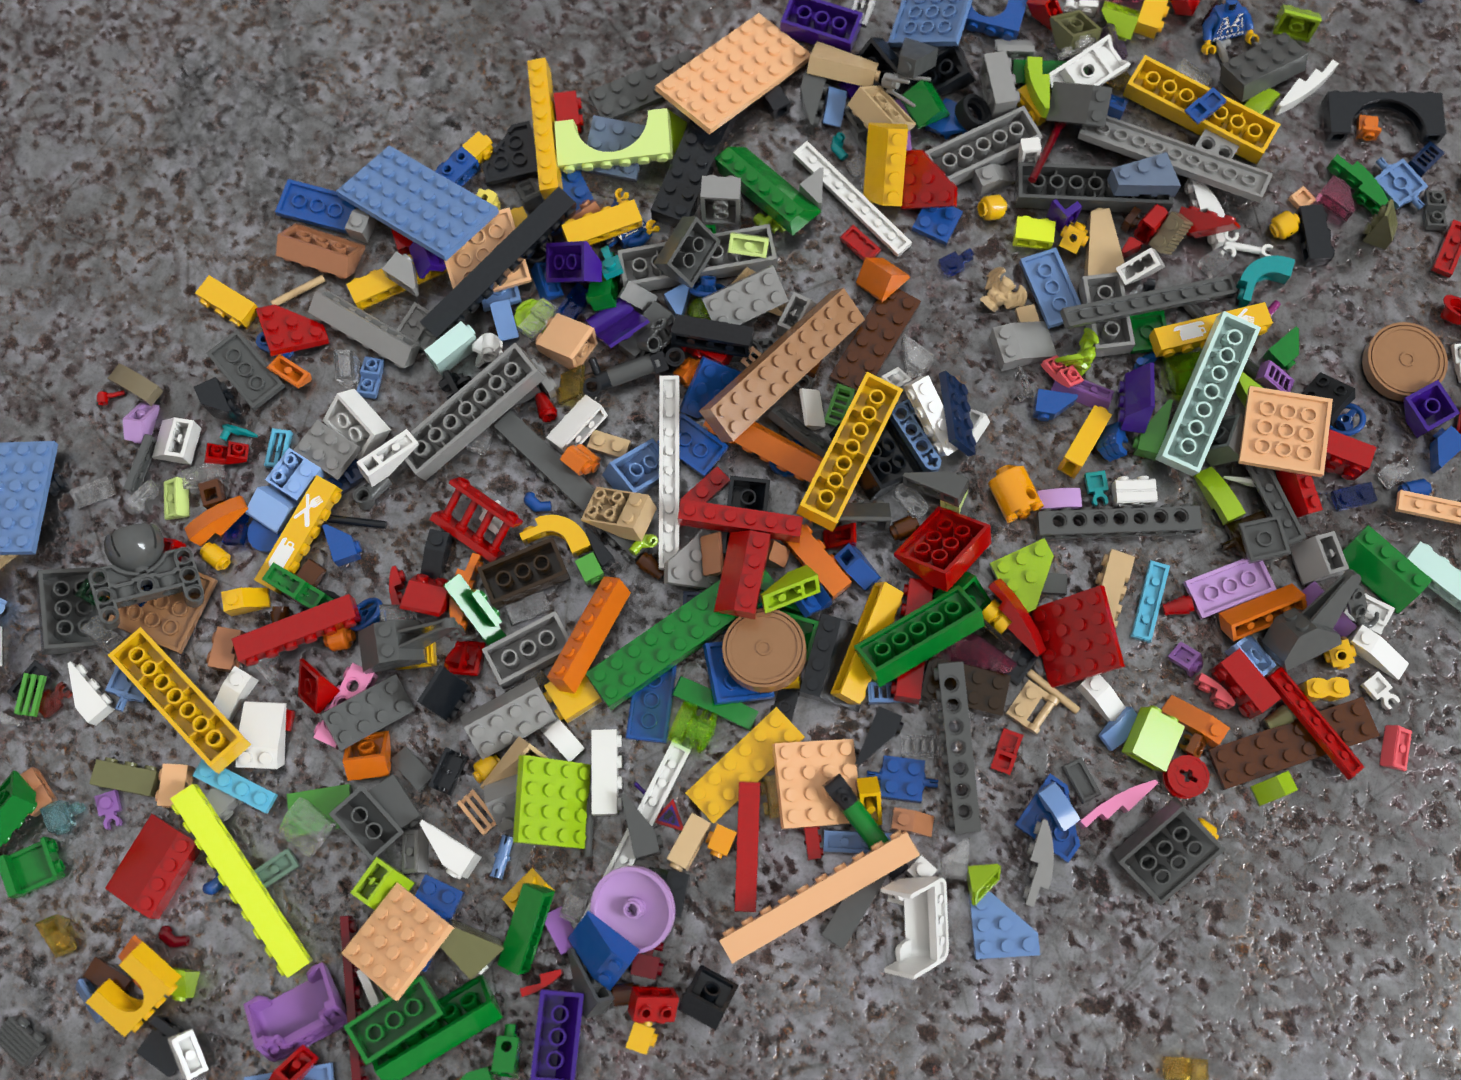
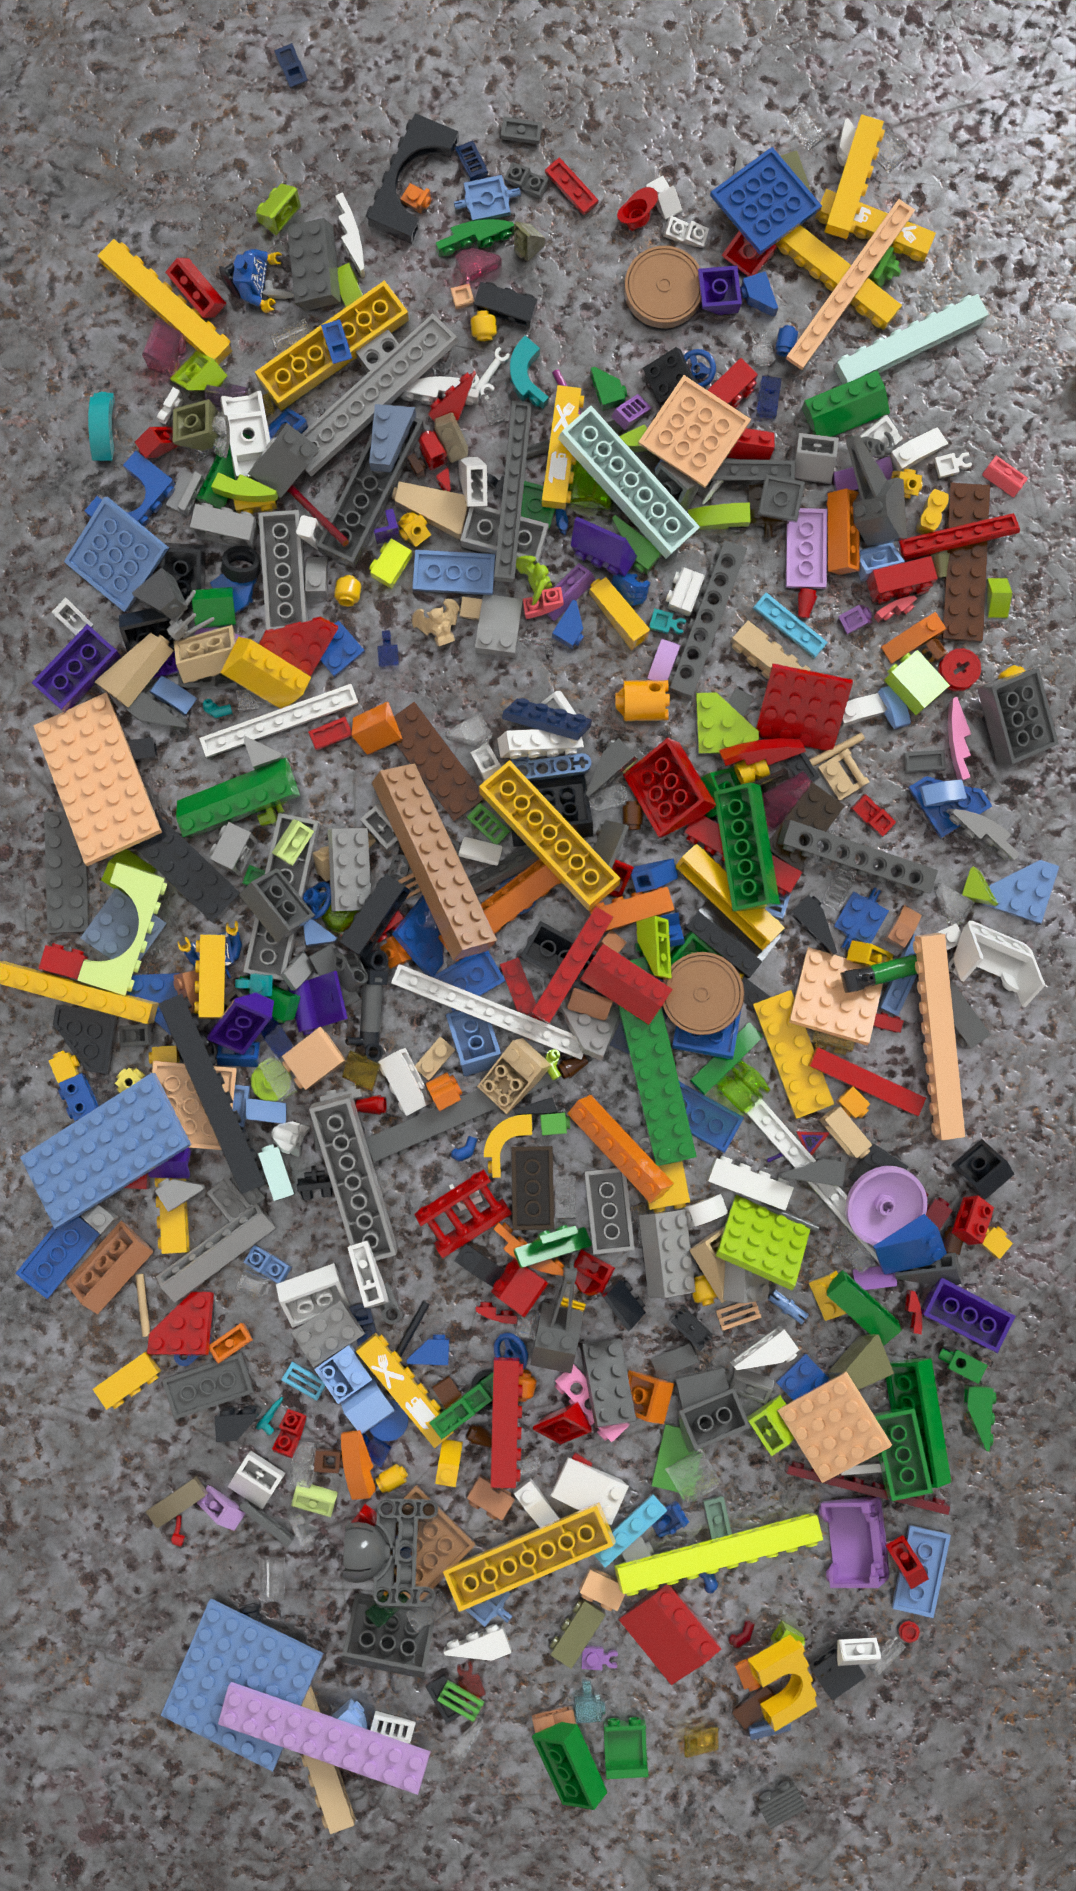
camera: 80 degrees left, 10 degrees up
none -> blue hand [652,1501,689,1538]

